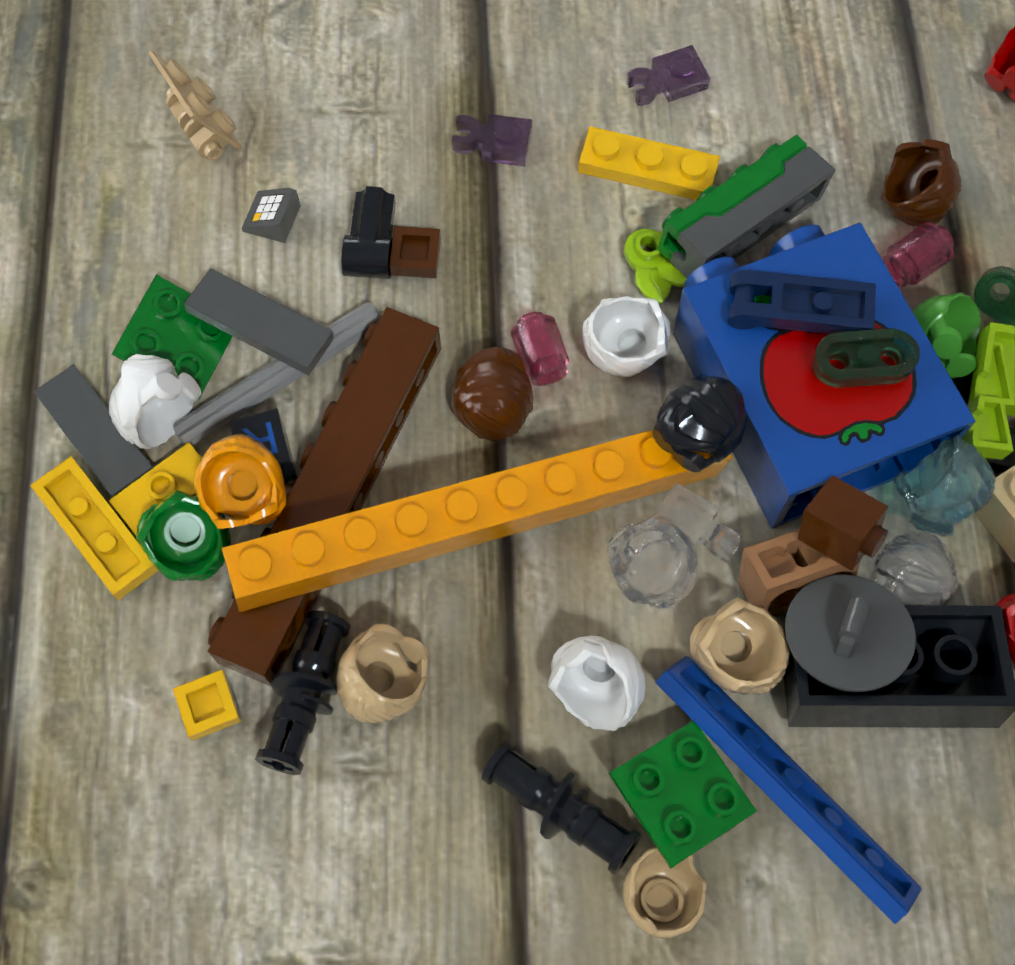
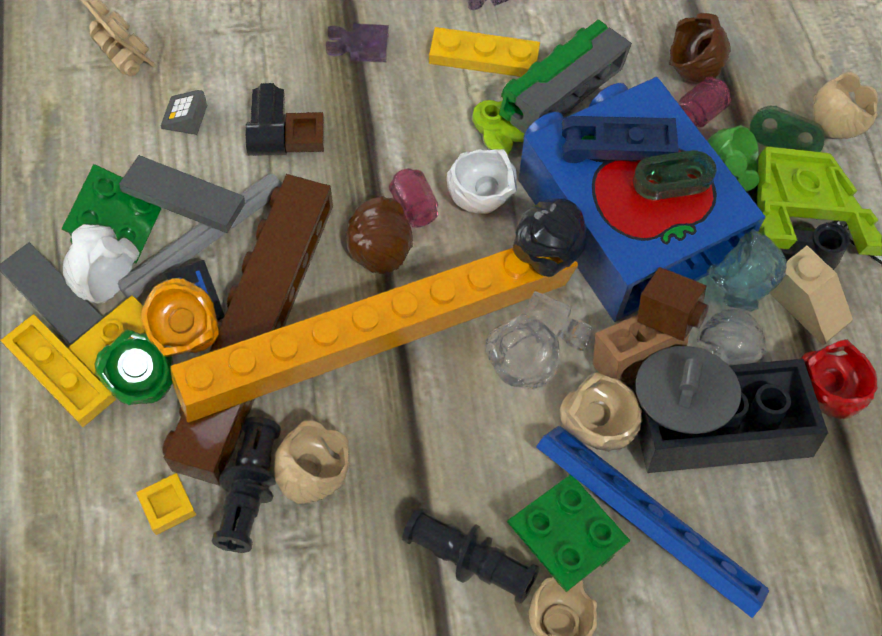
camera: 10 degrees left, 5 degrees down
white hair [548,635,646,731] -> none

